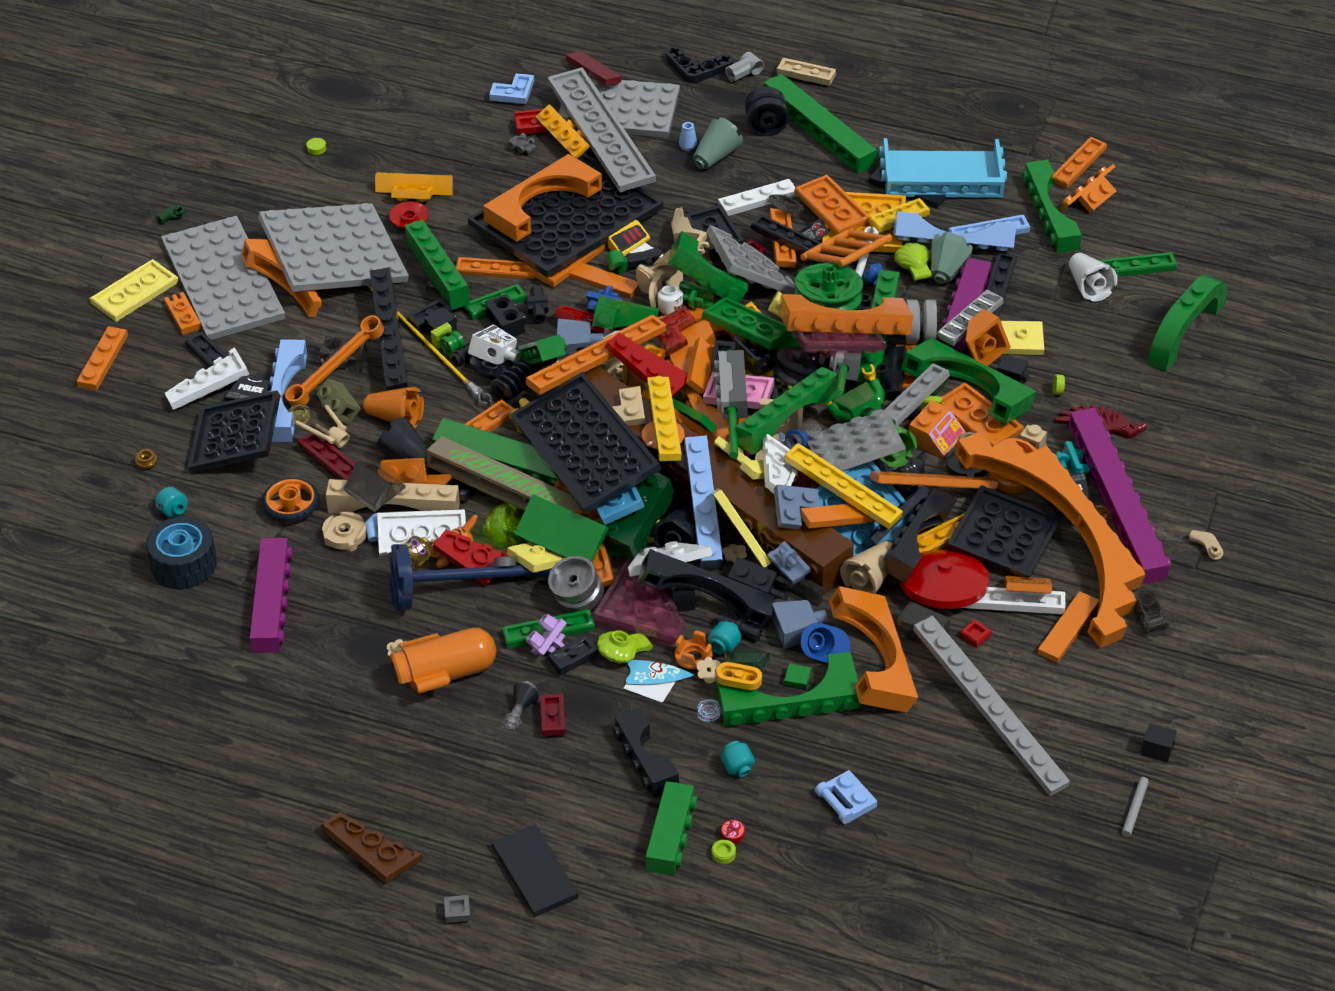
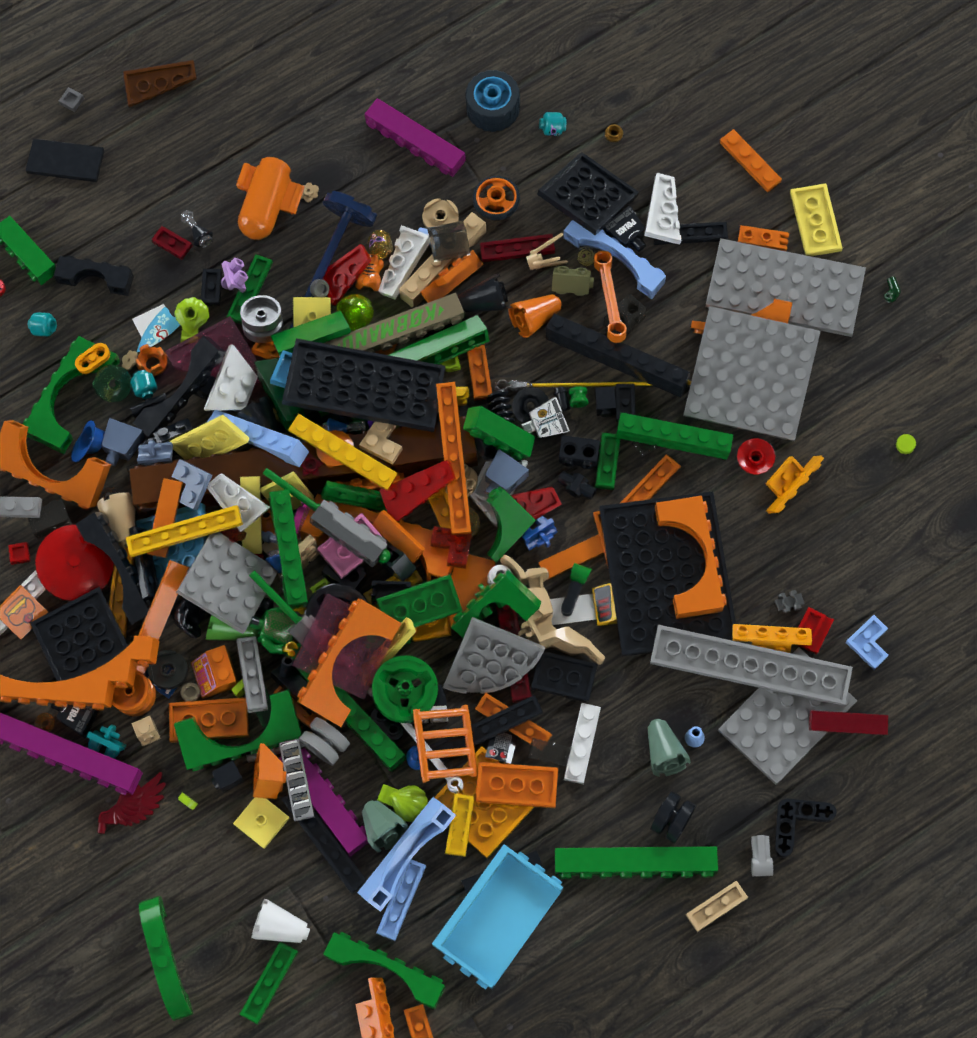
camera: 130 degrees right, 25 degrees up
lime tile [431,323,452,350] -> none
clear tile [697,699,720,722] -> none
green tile [784,663,811,690] -> none

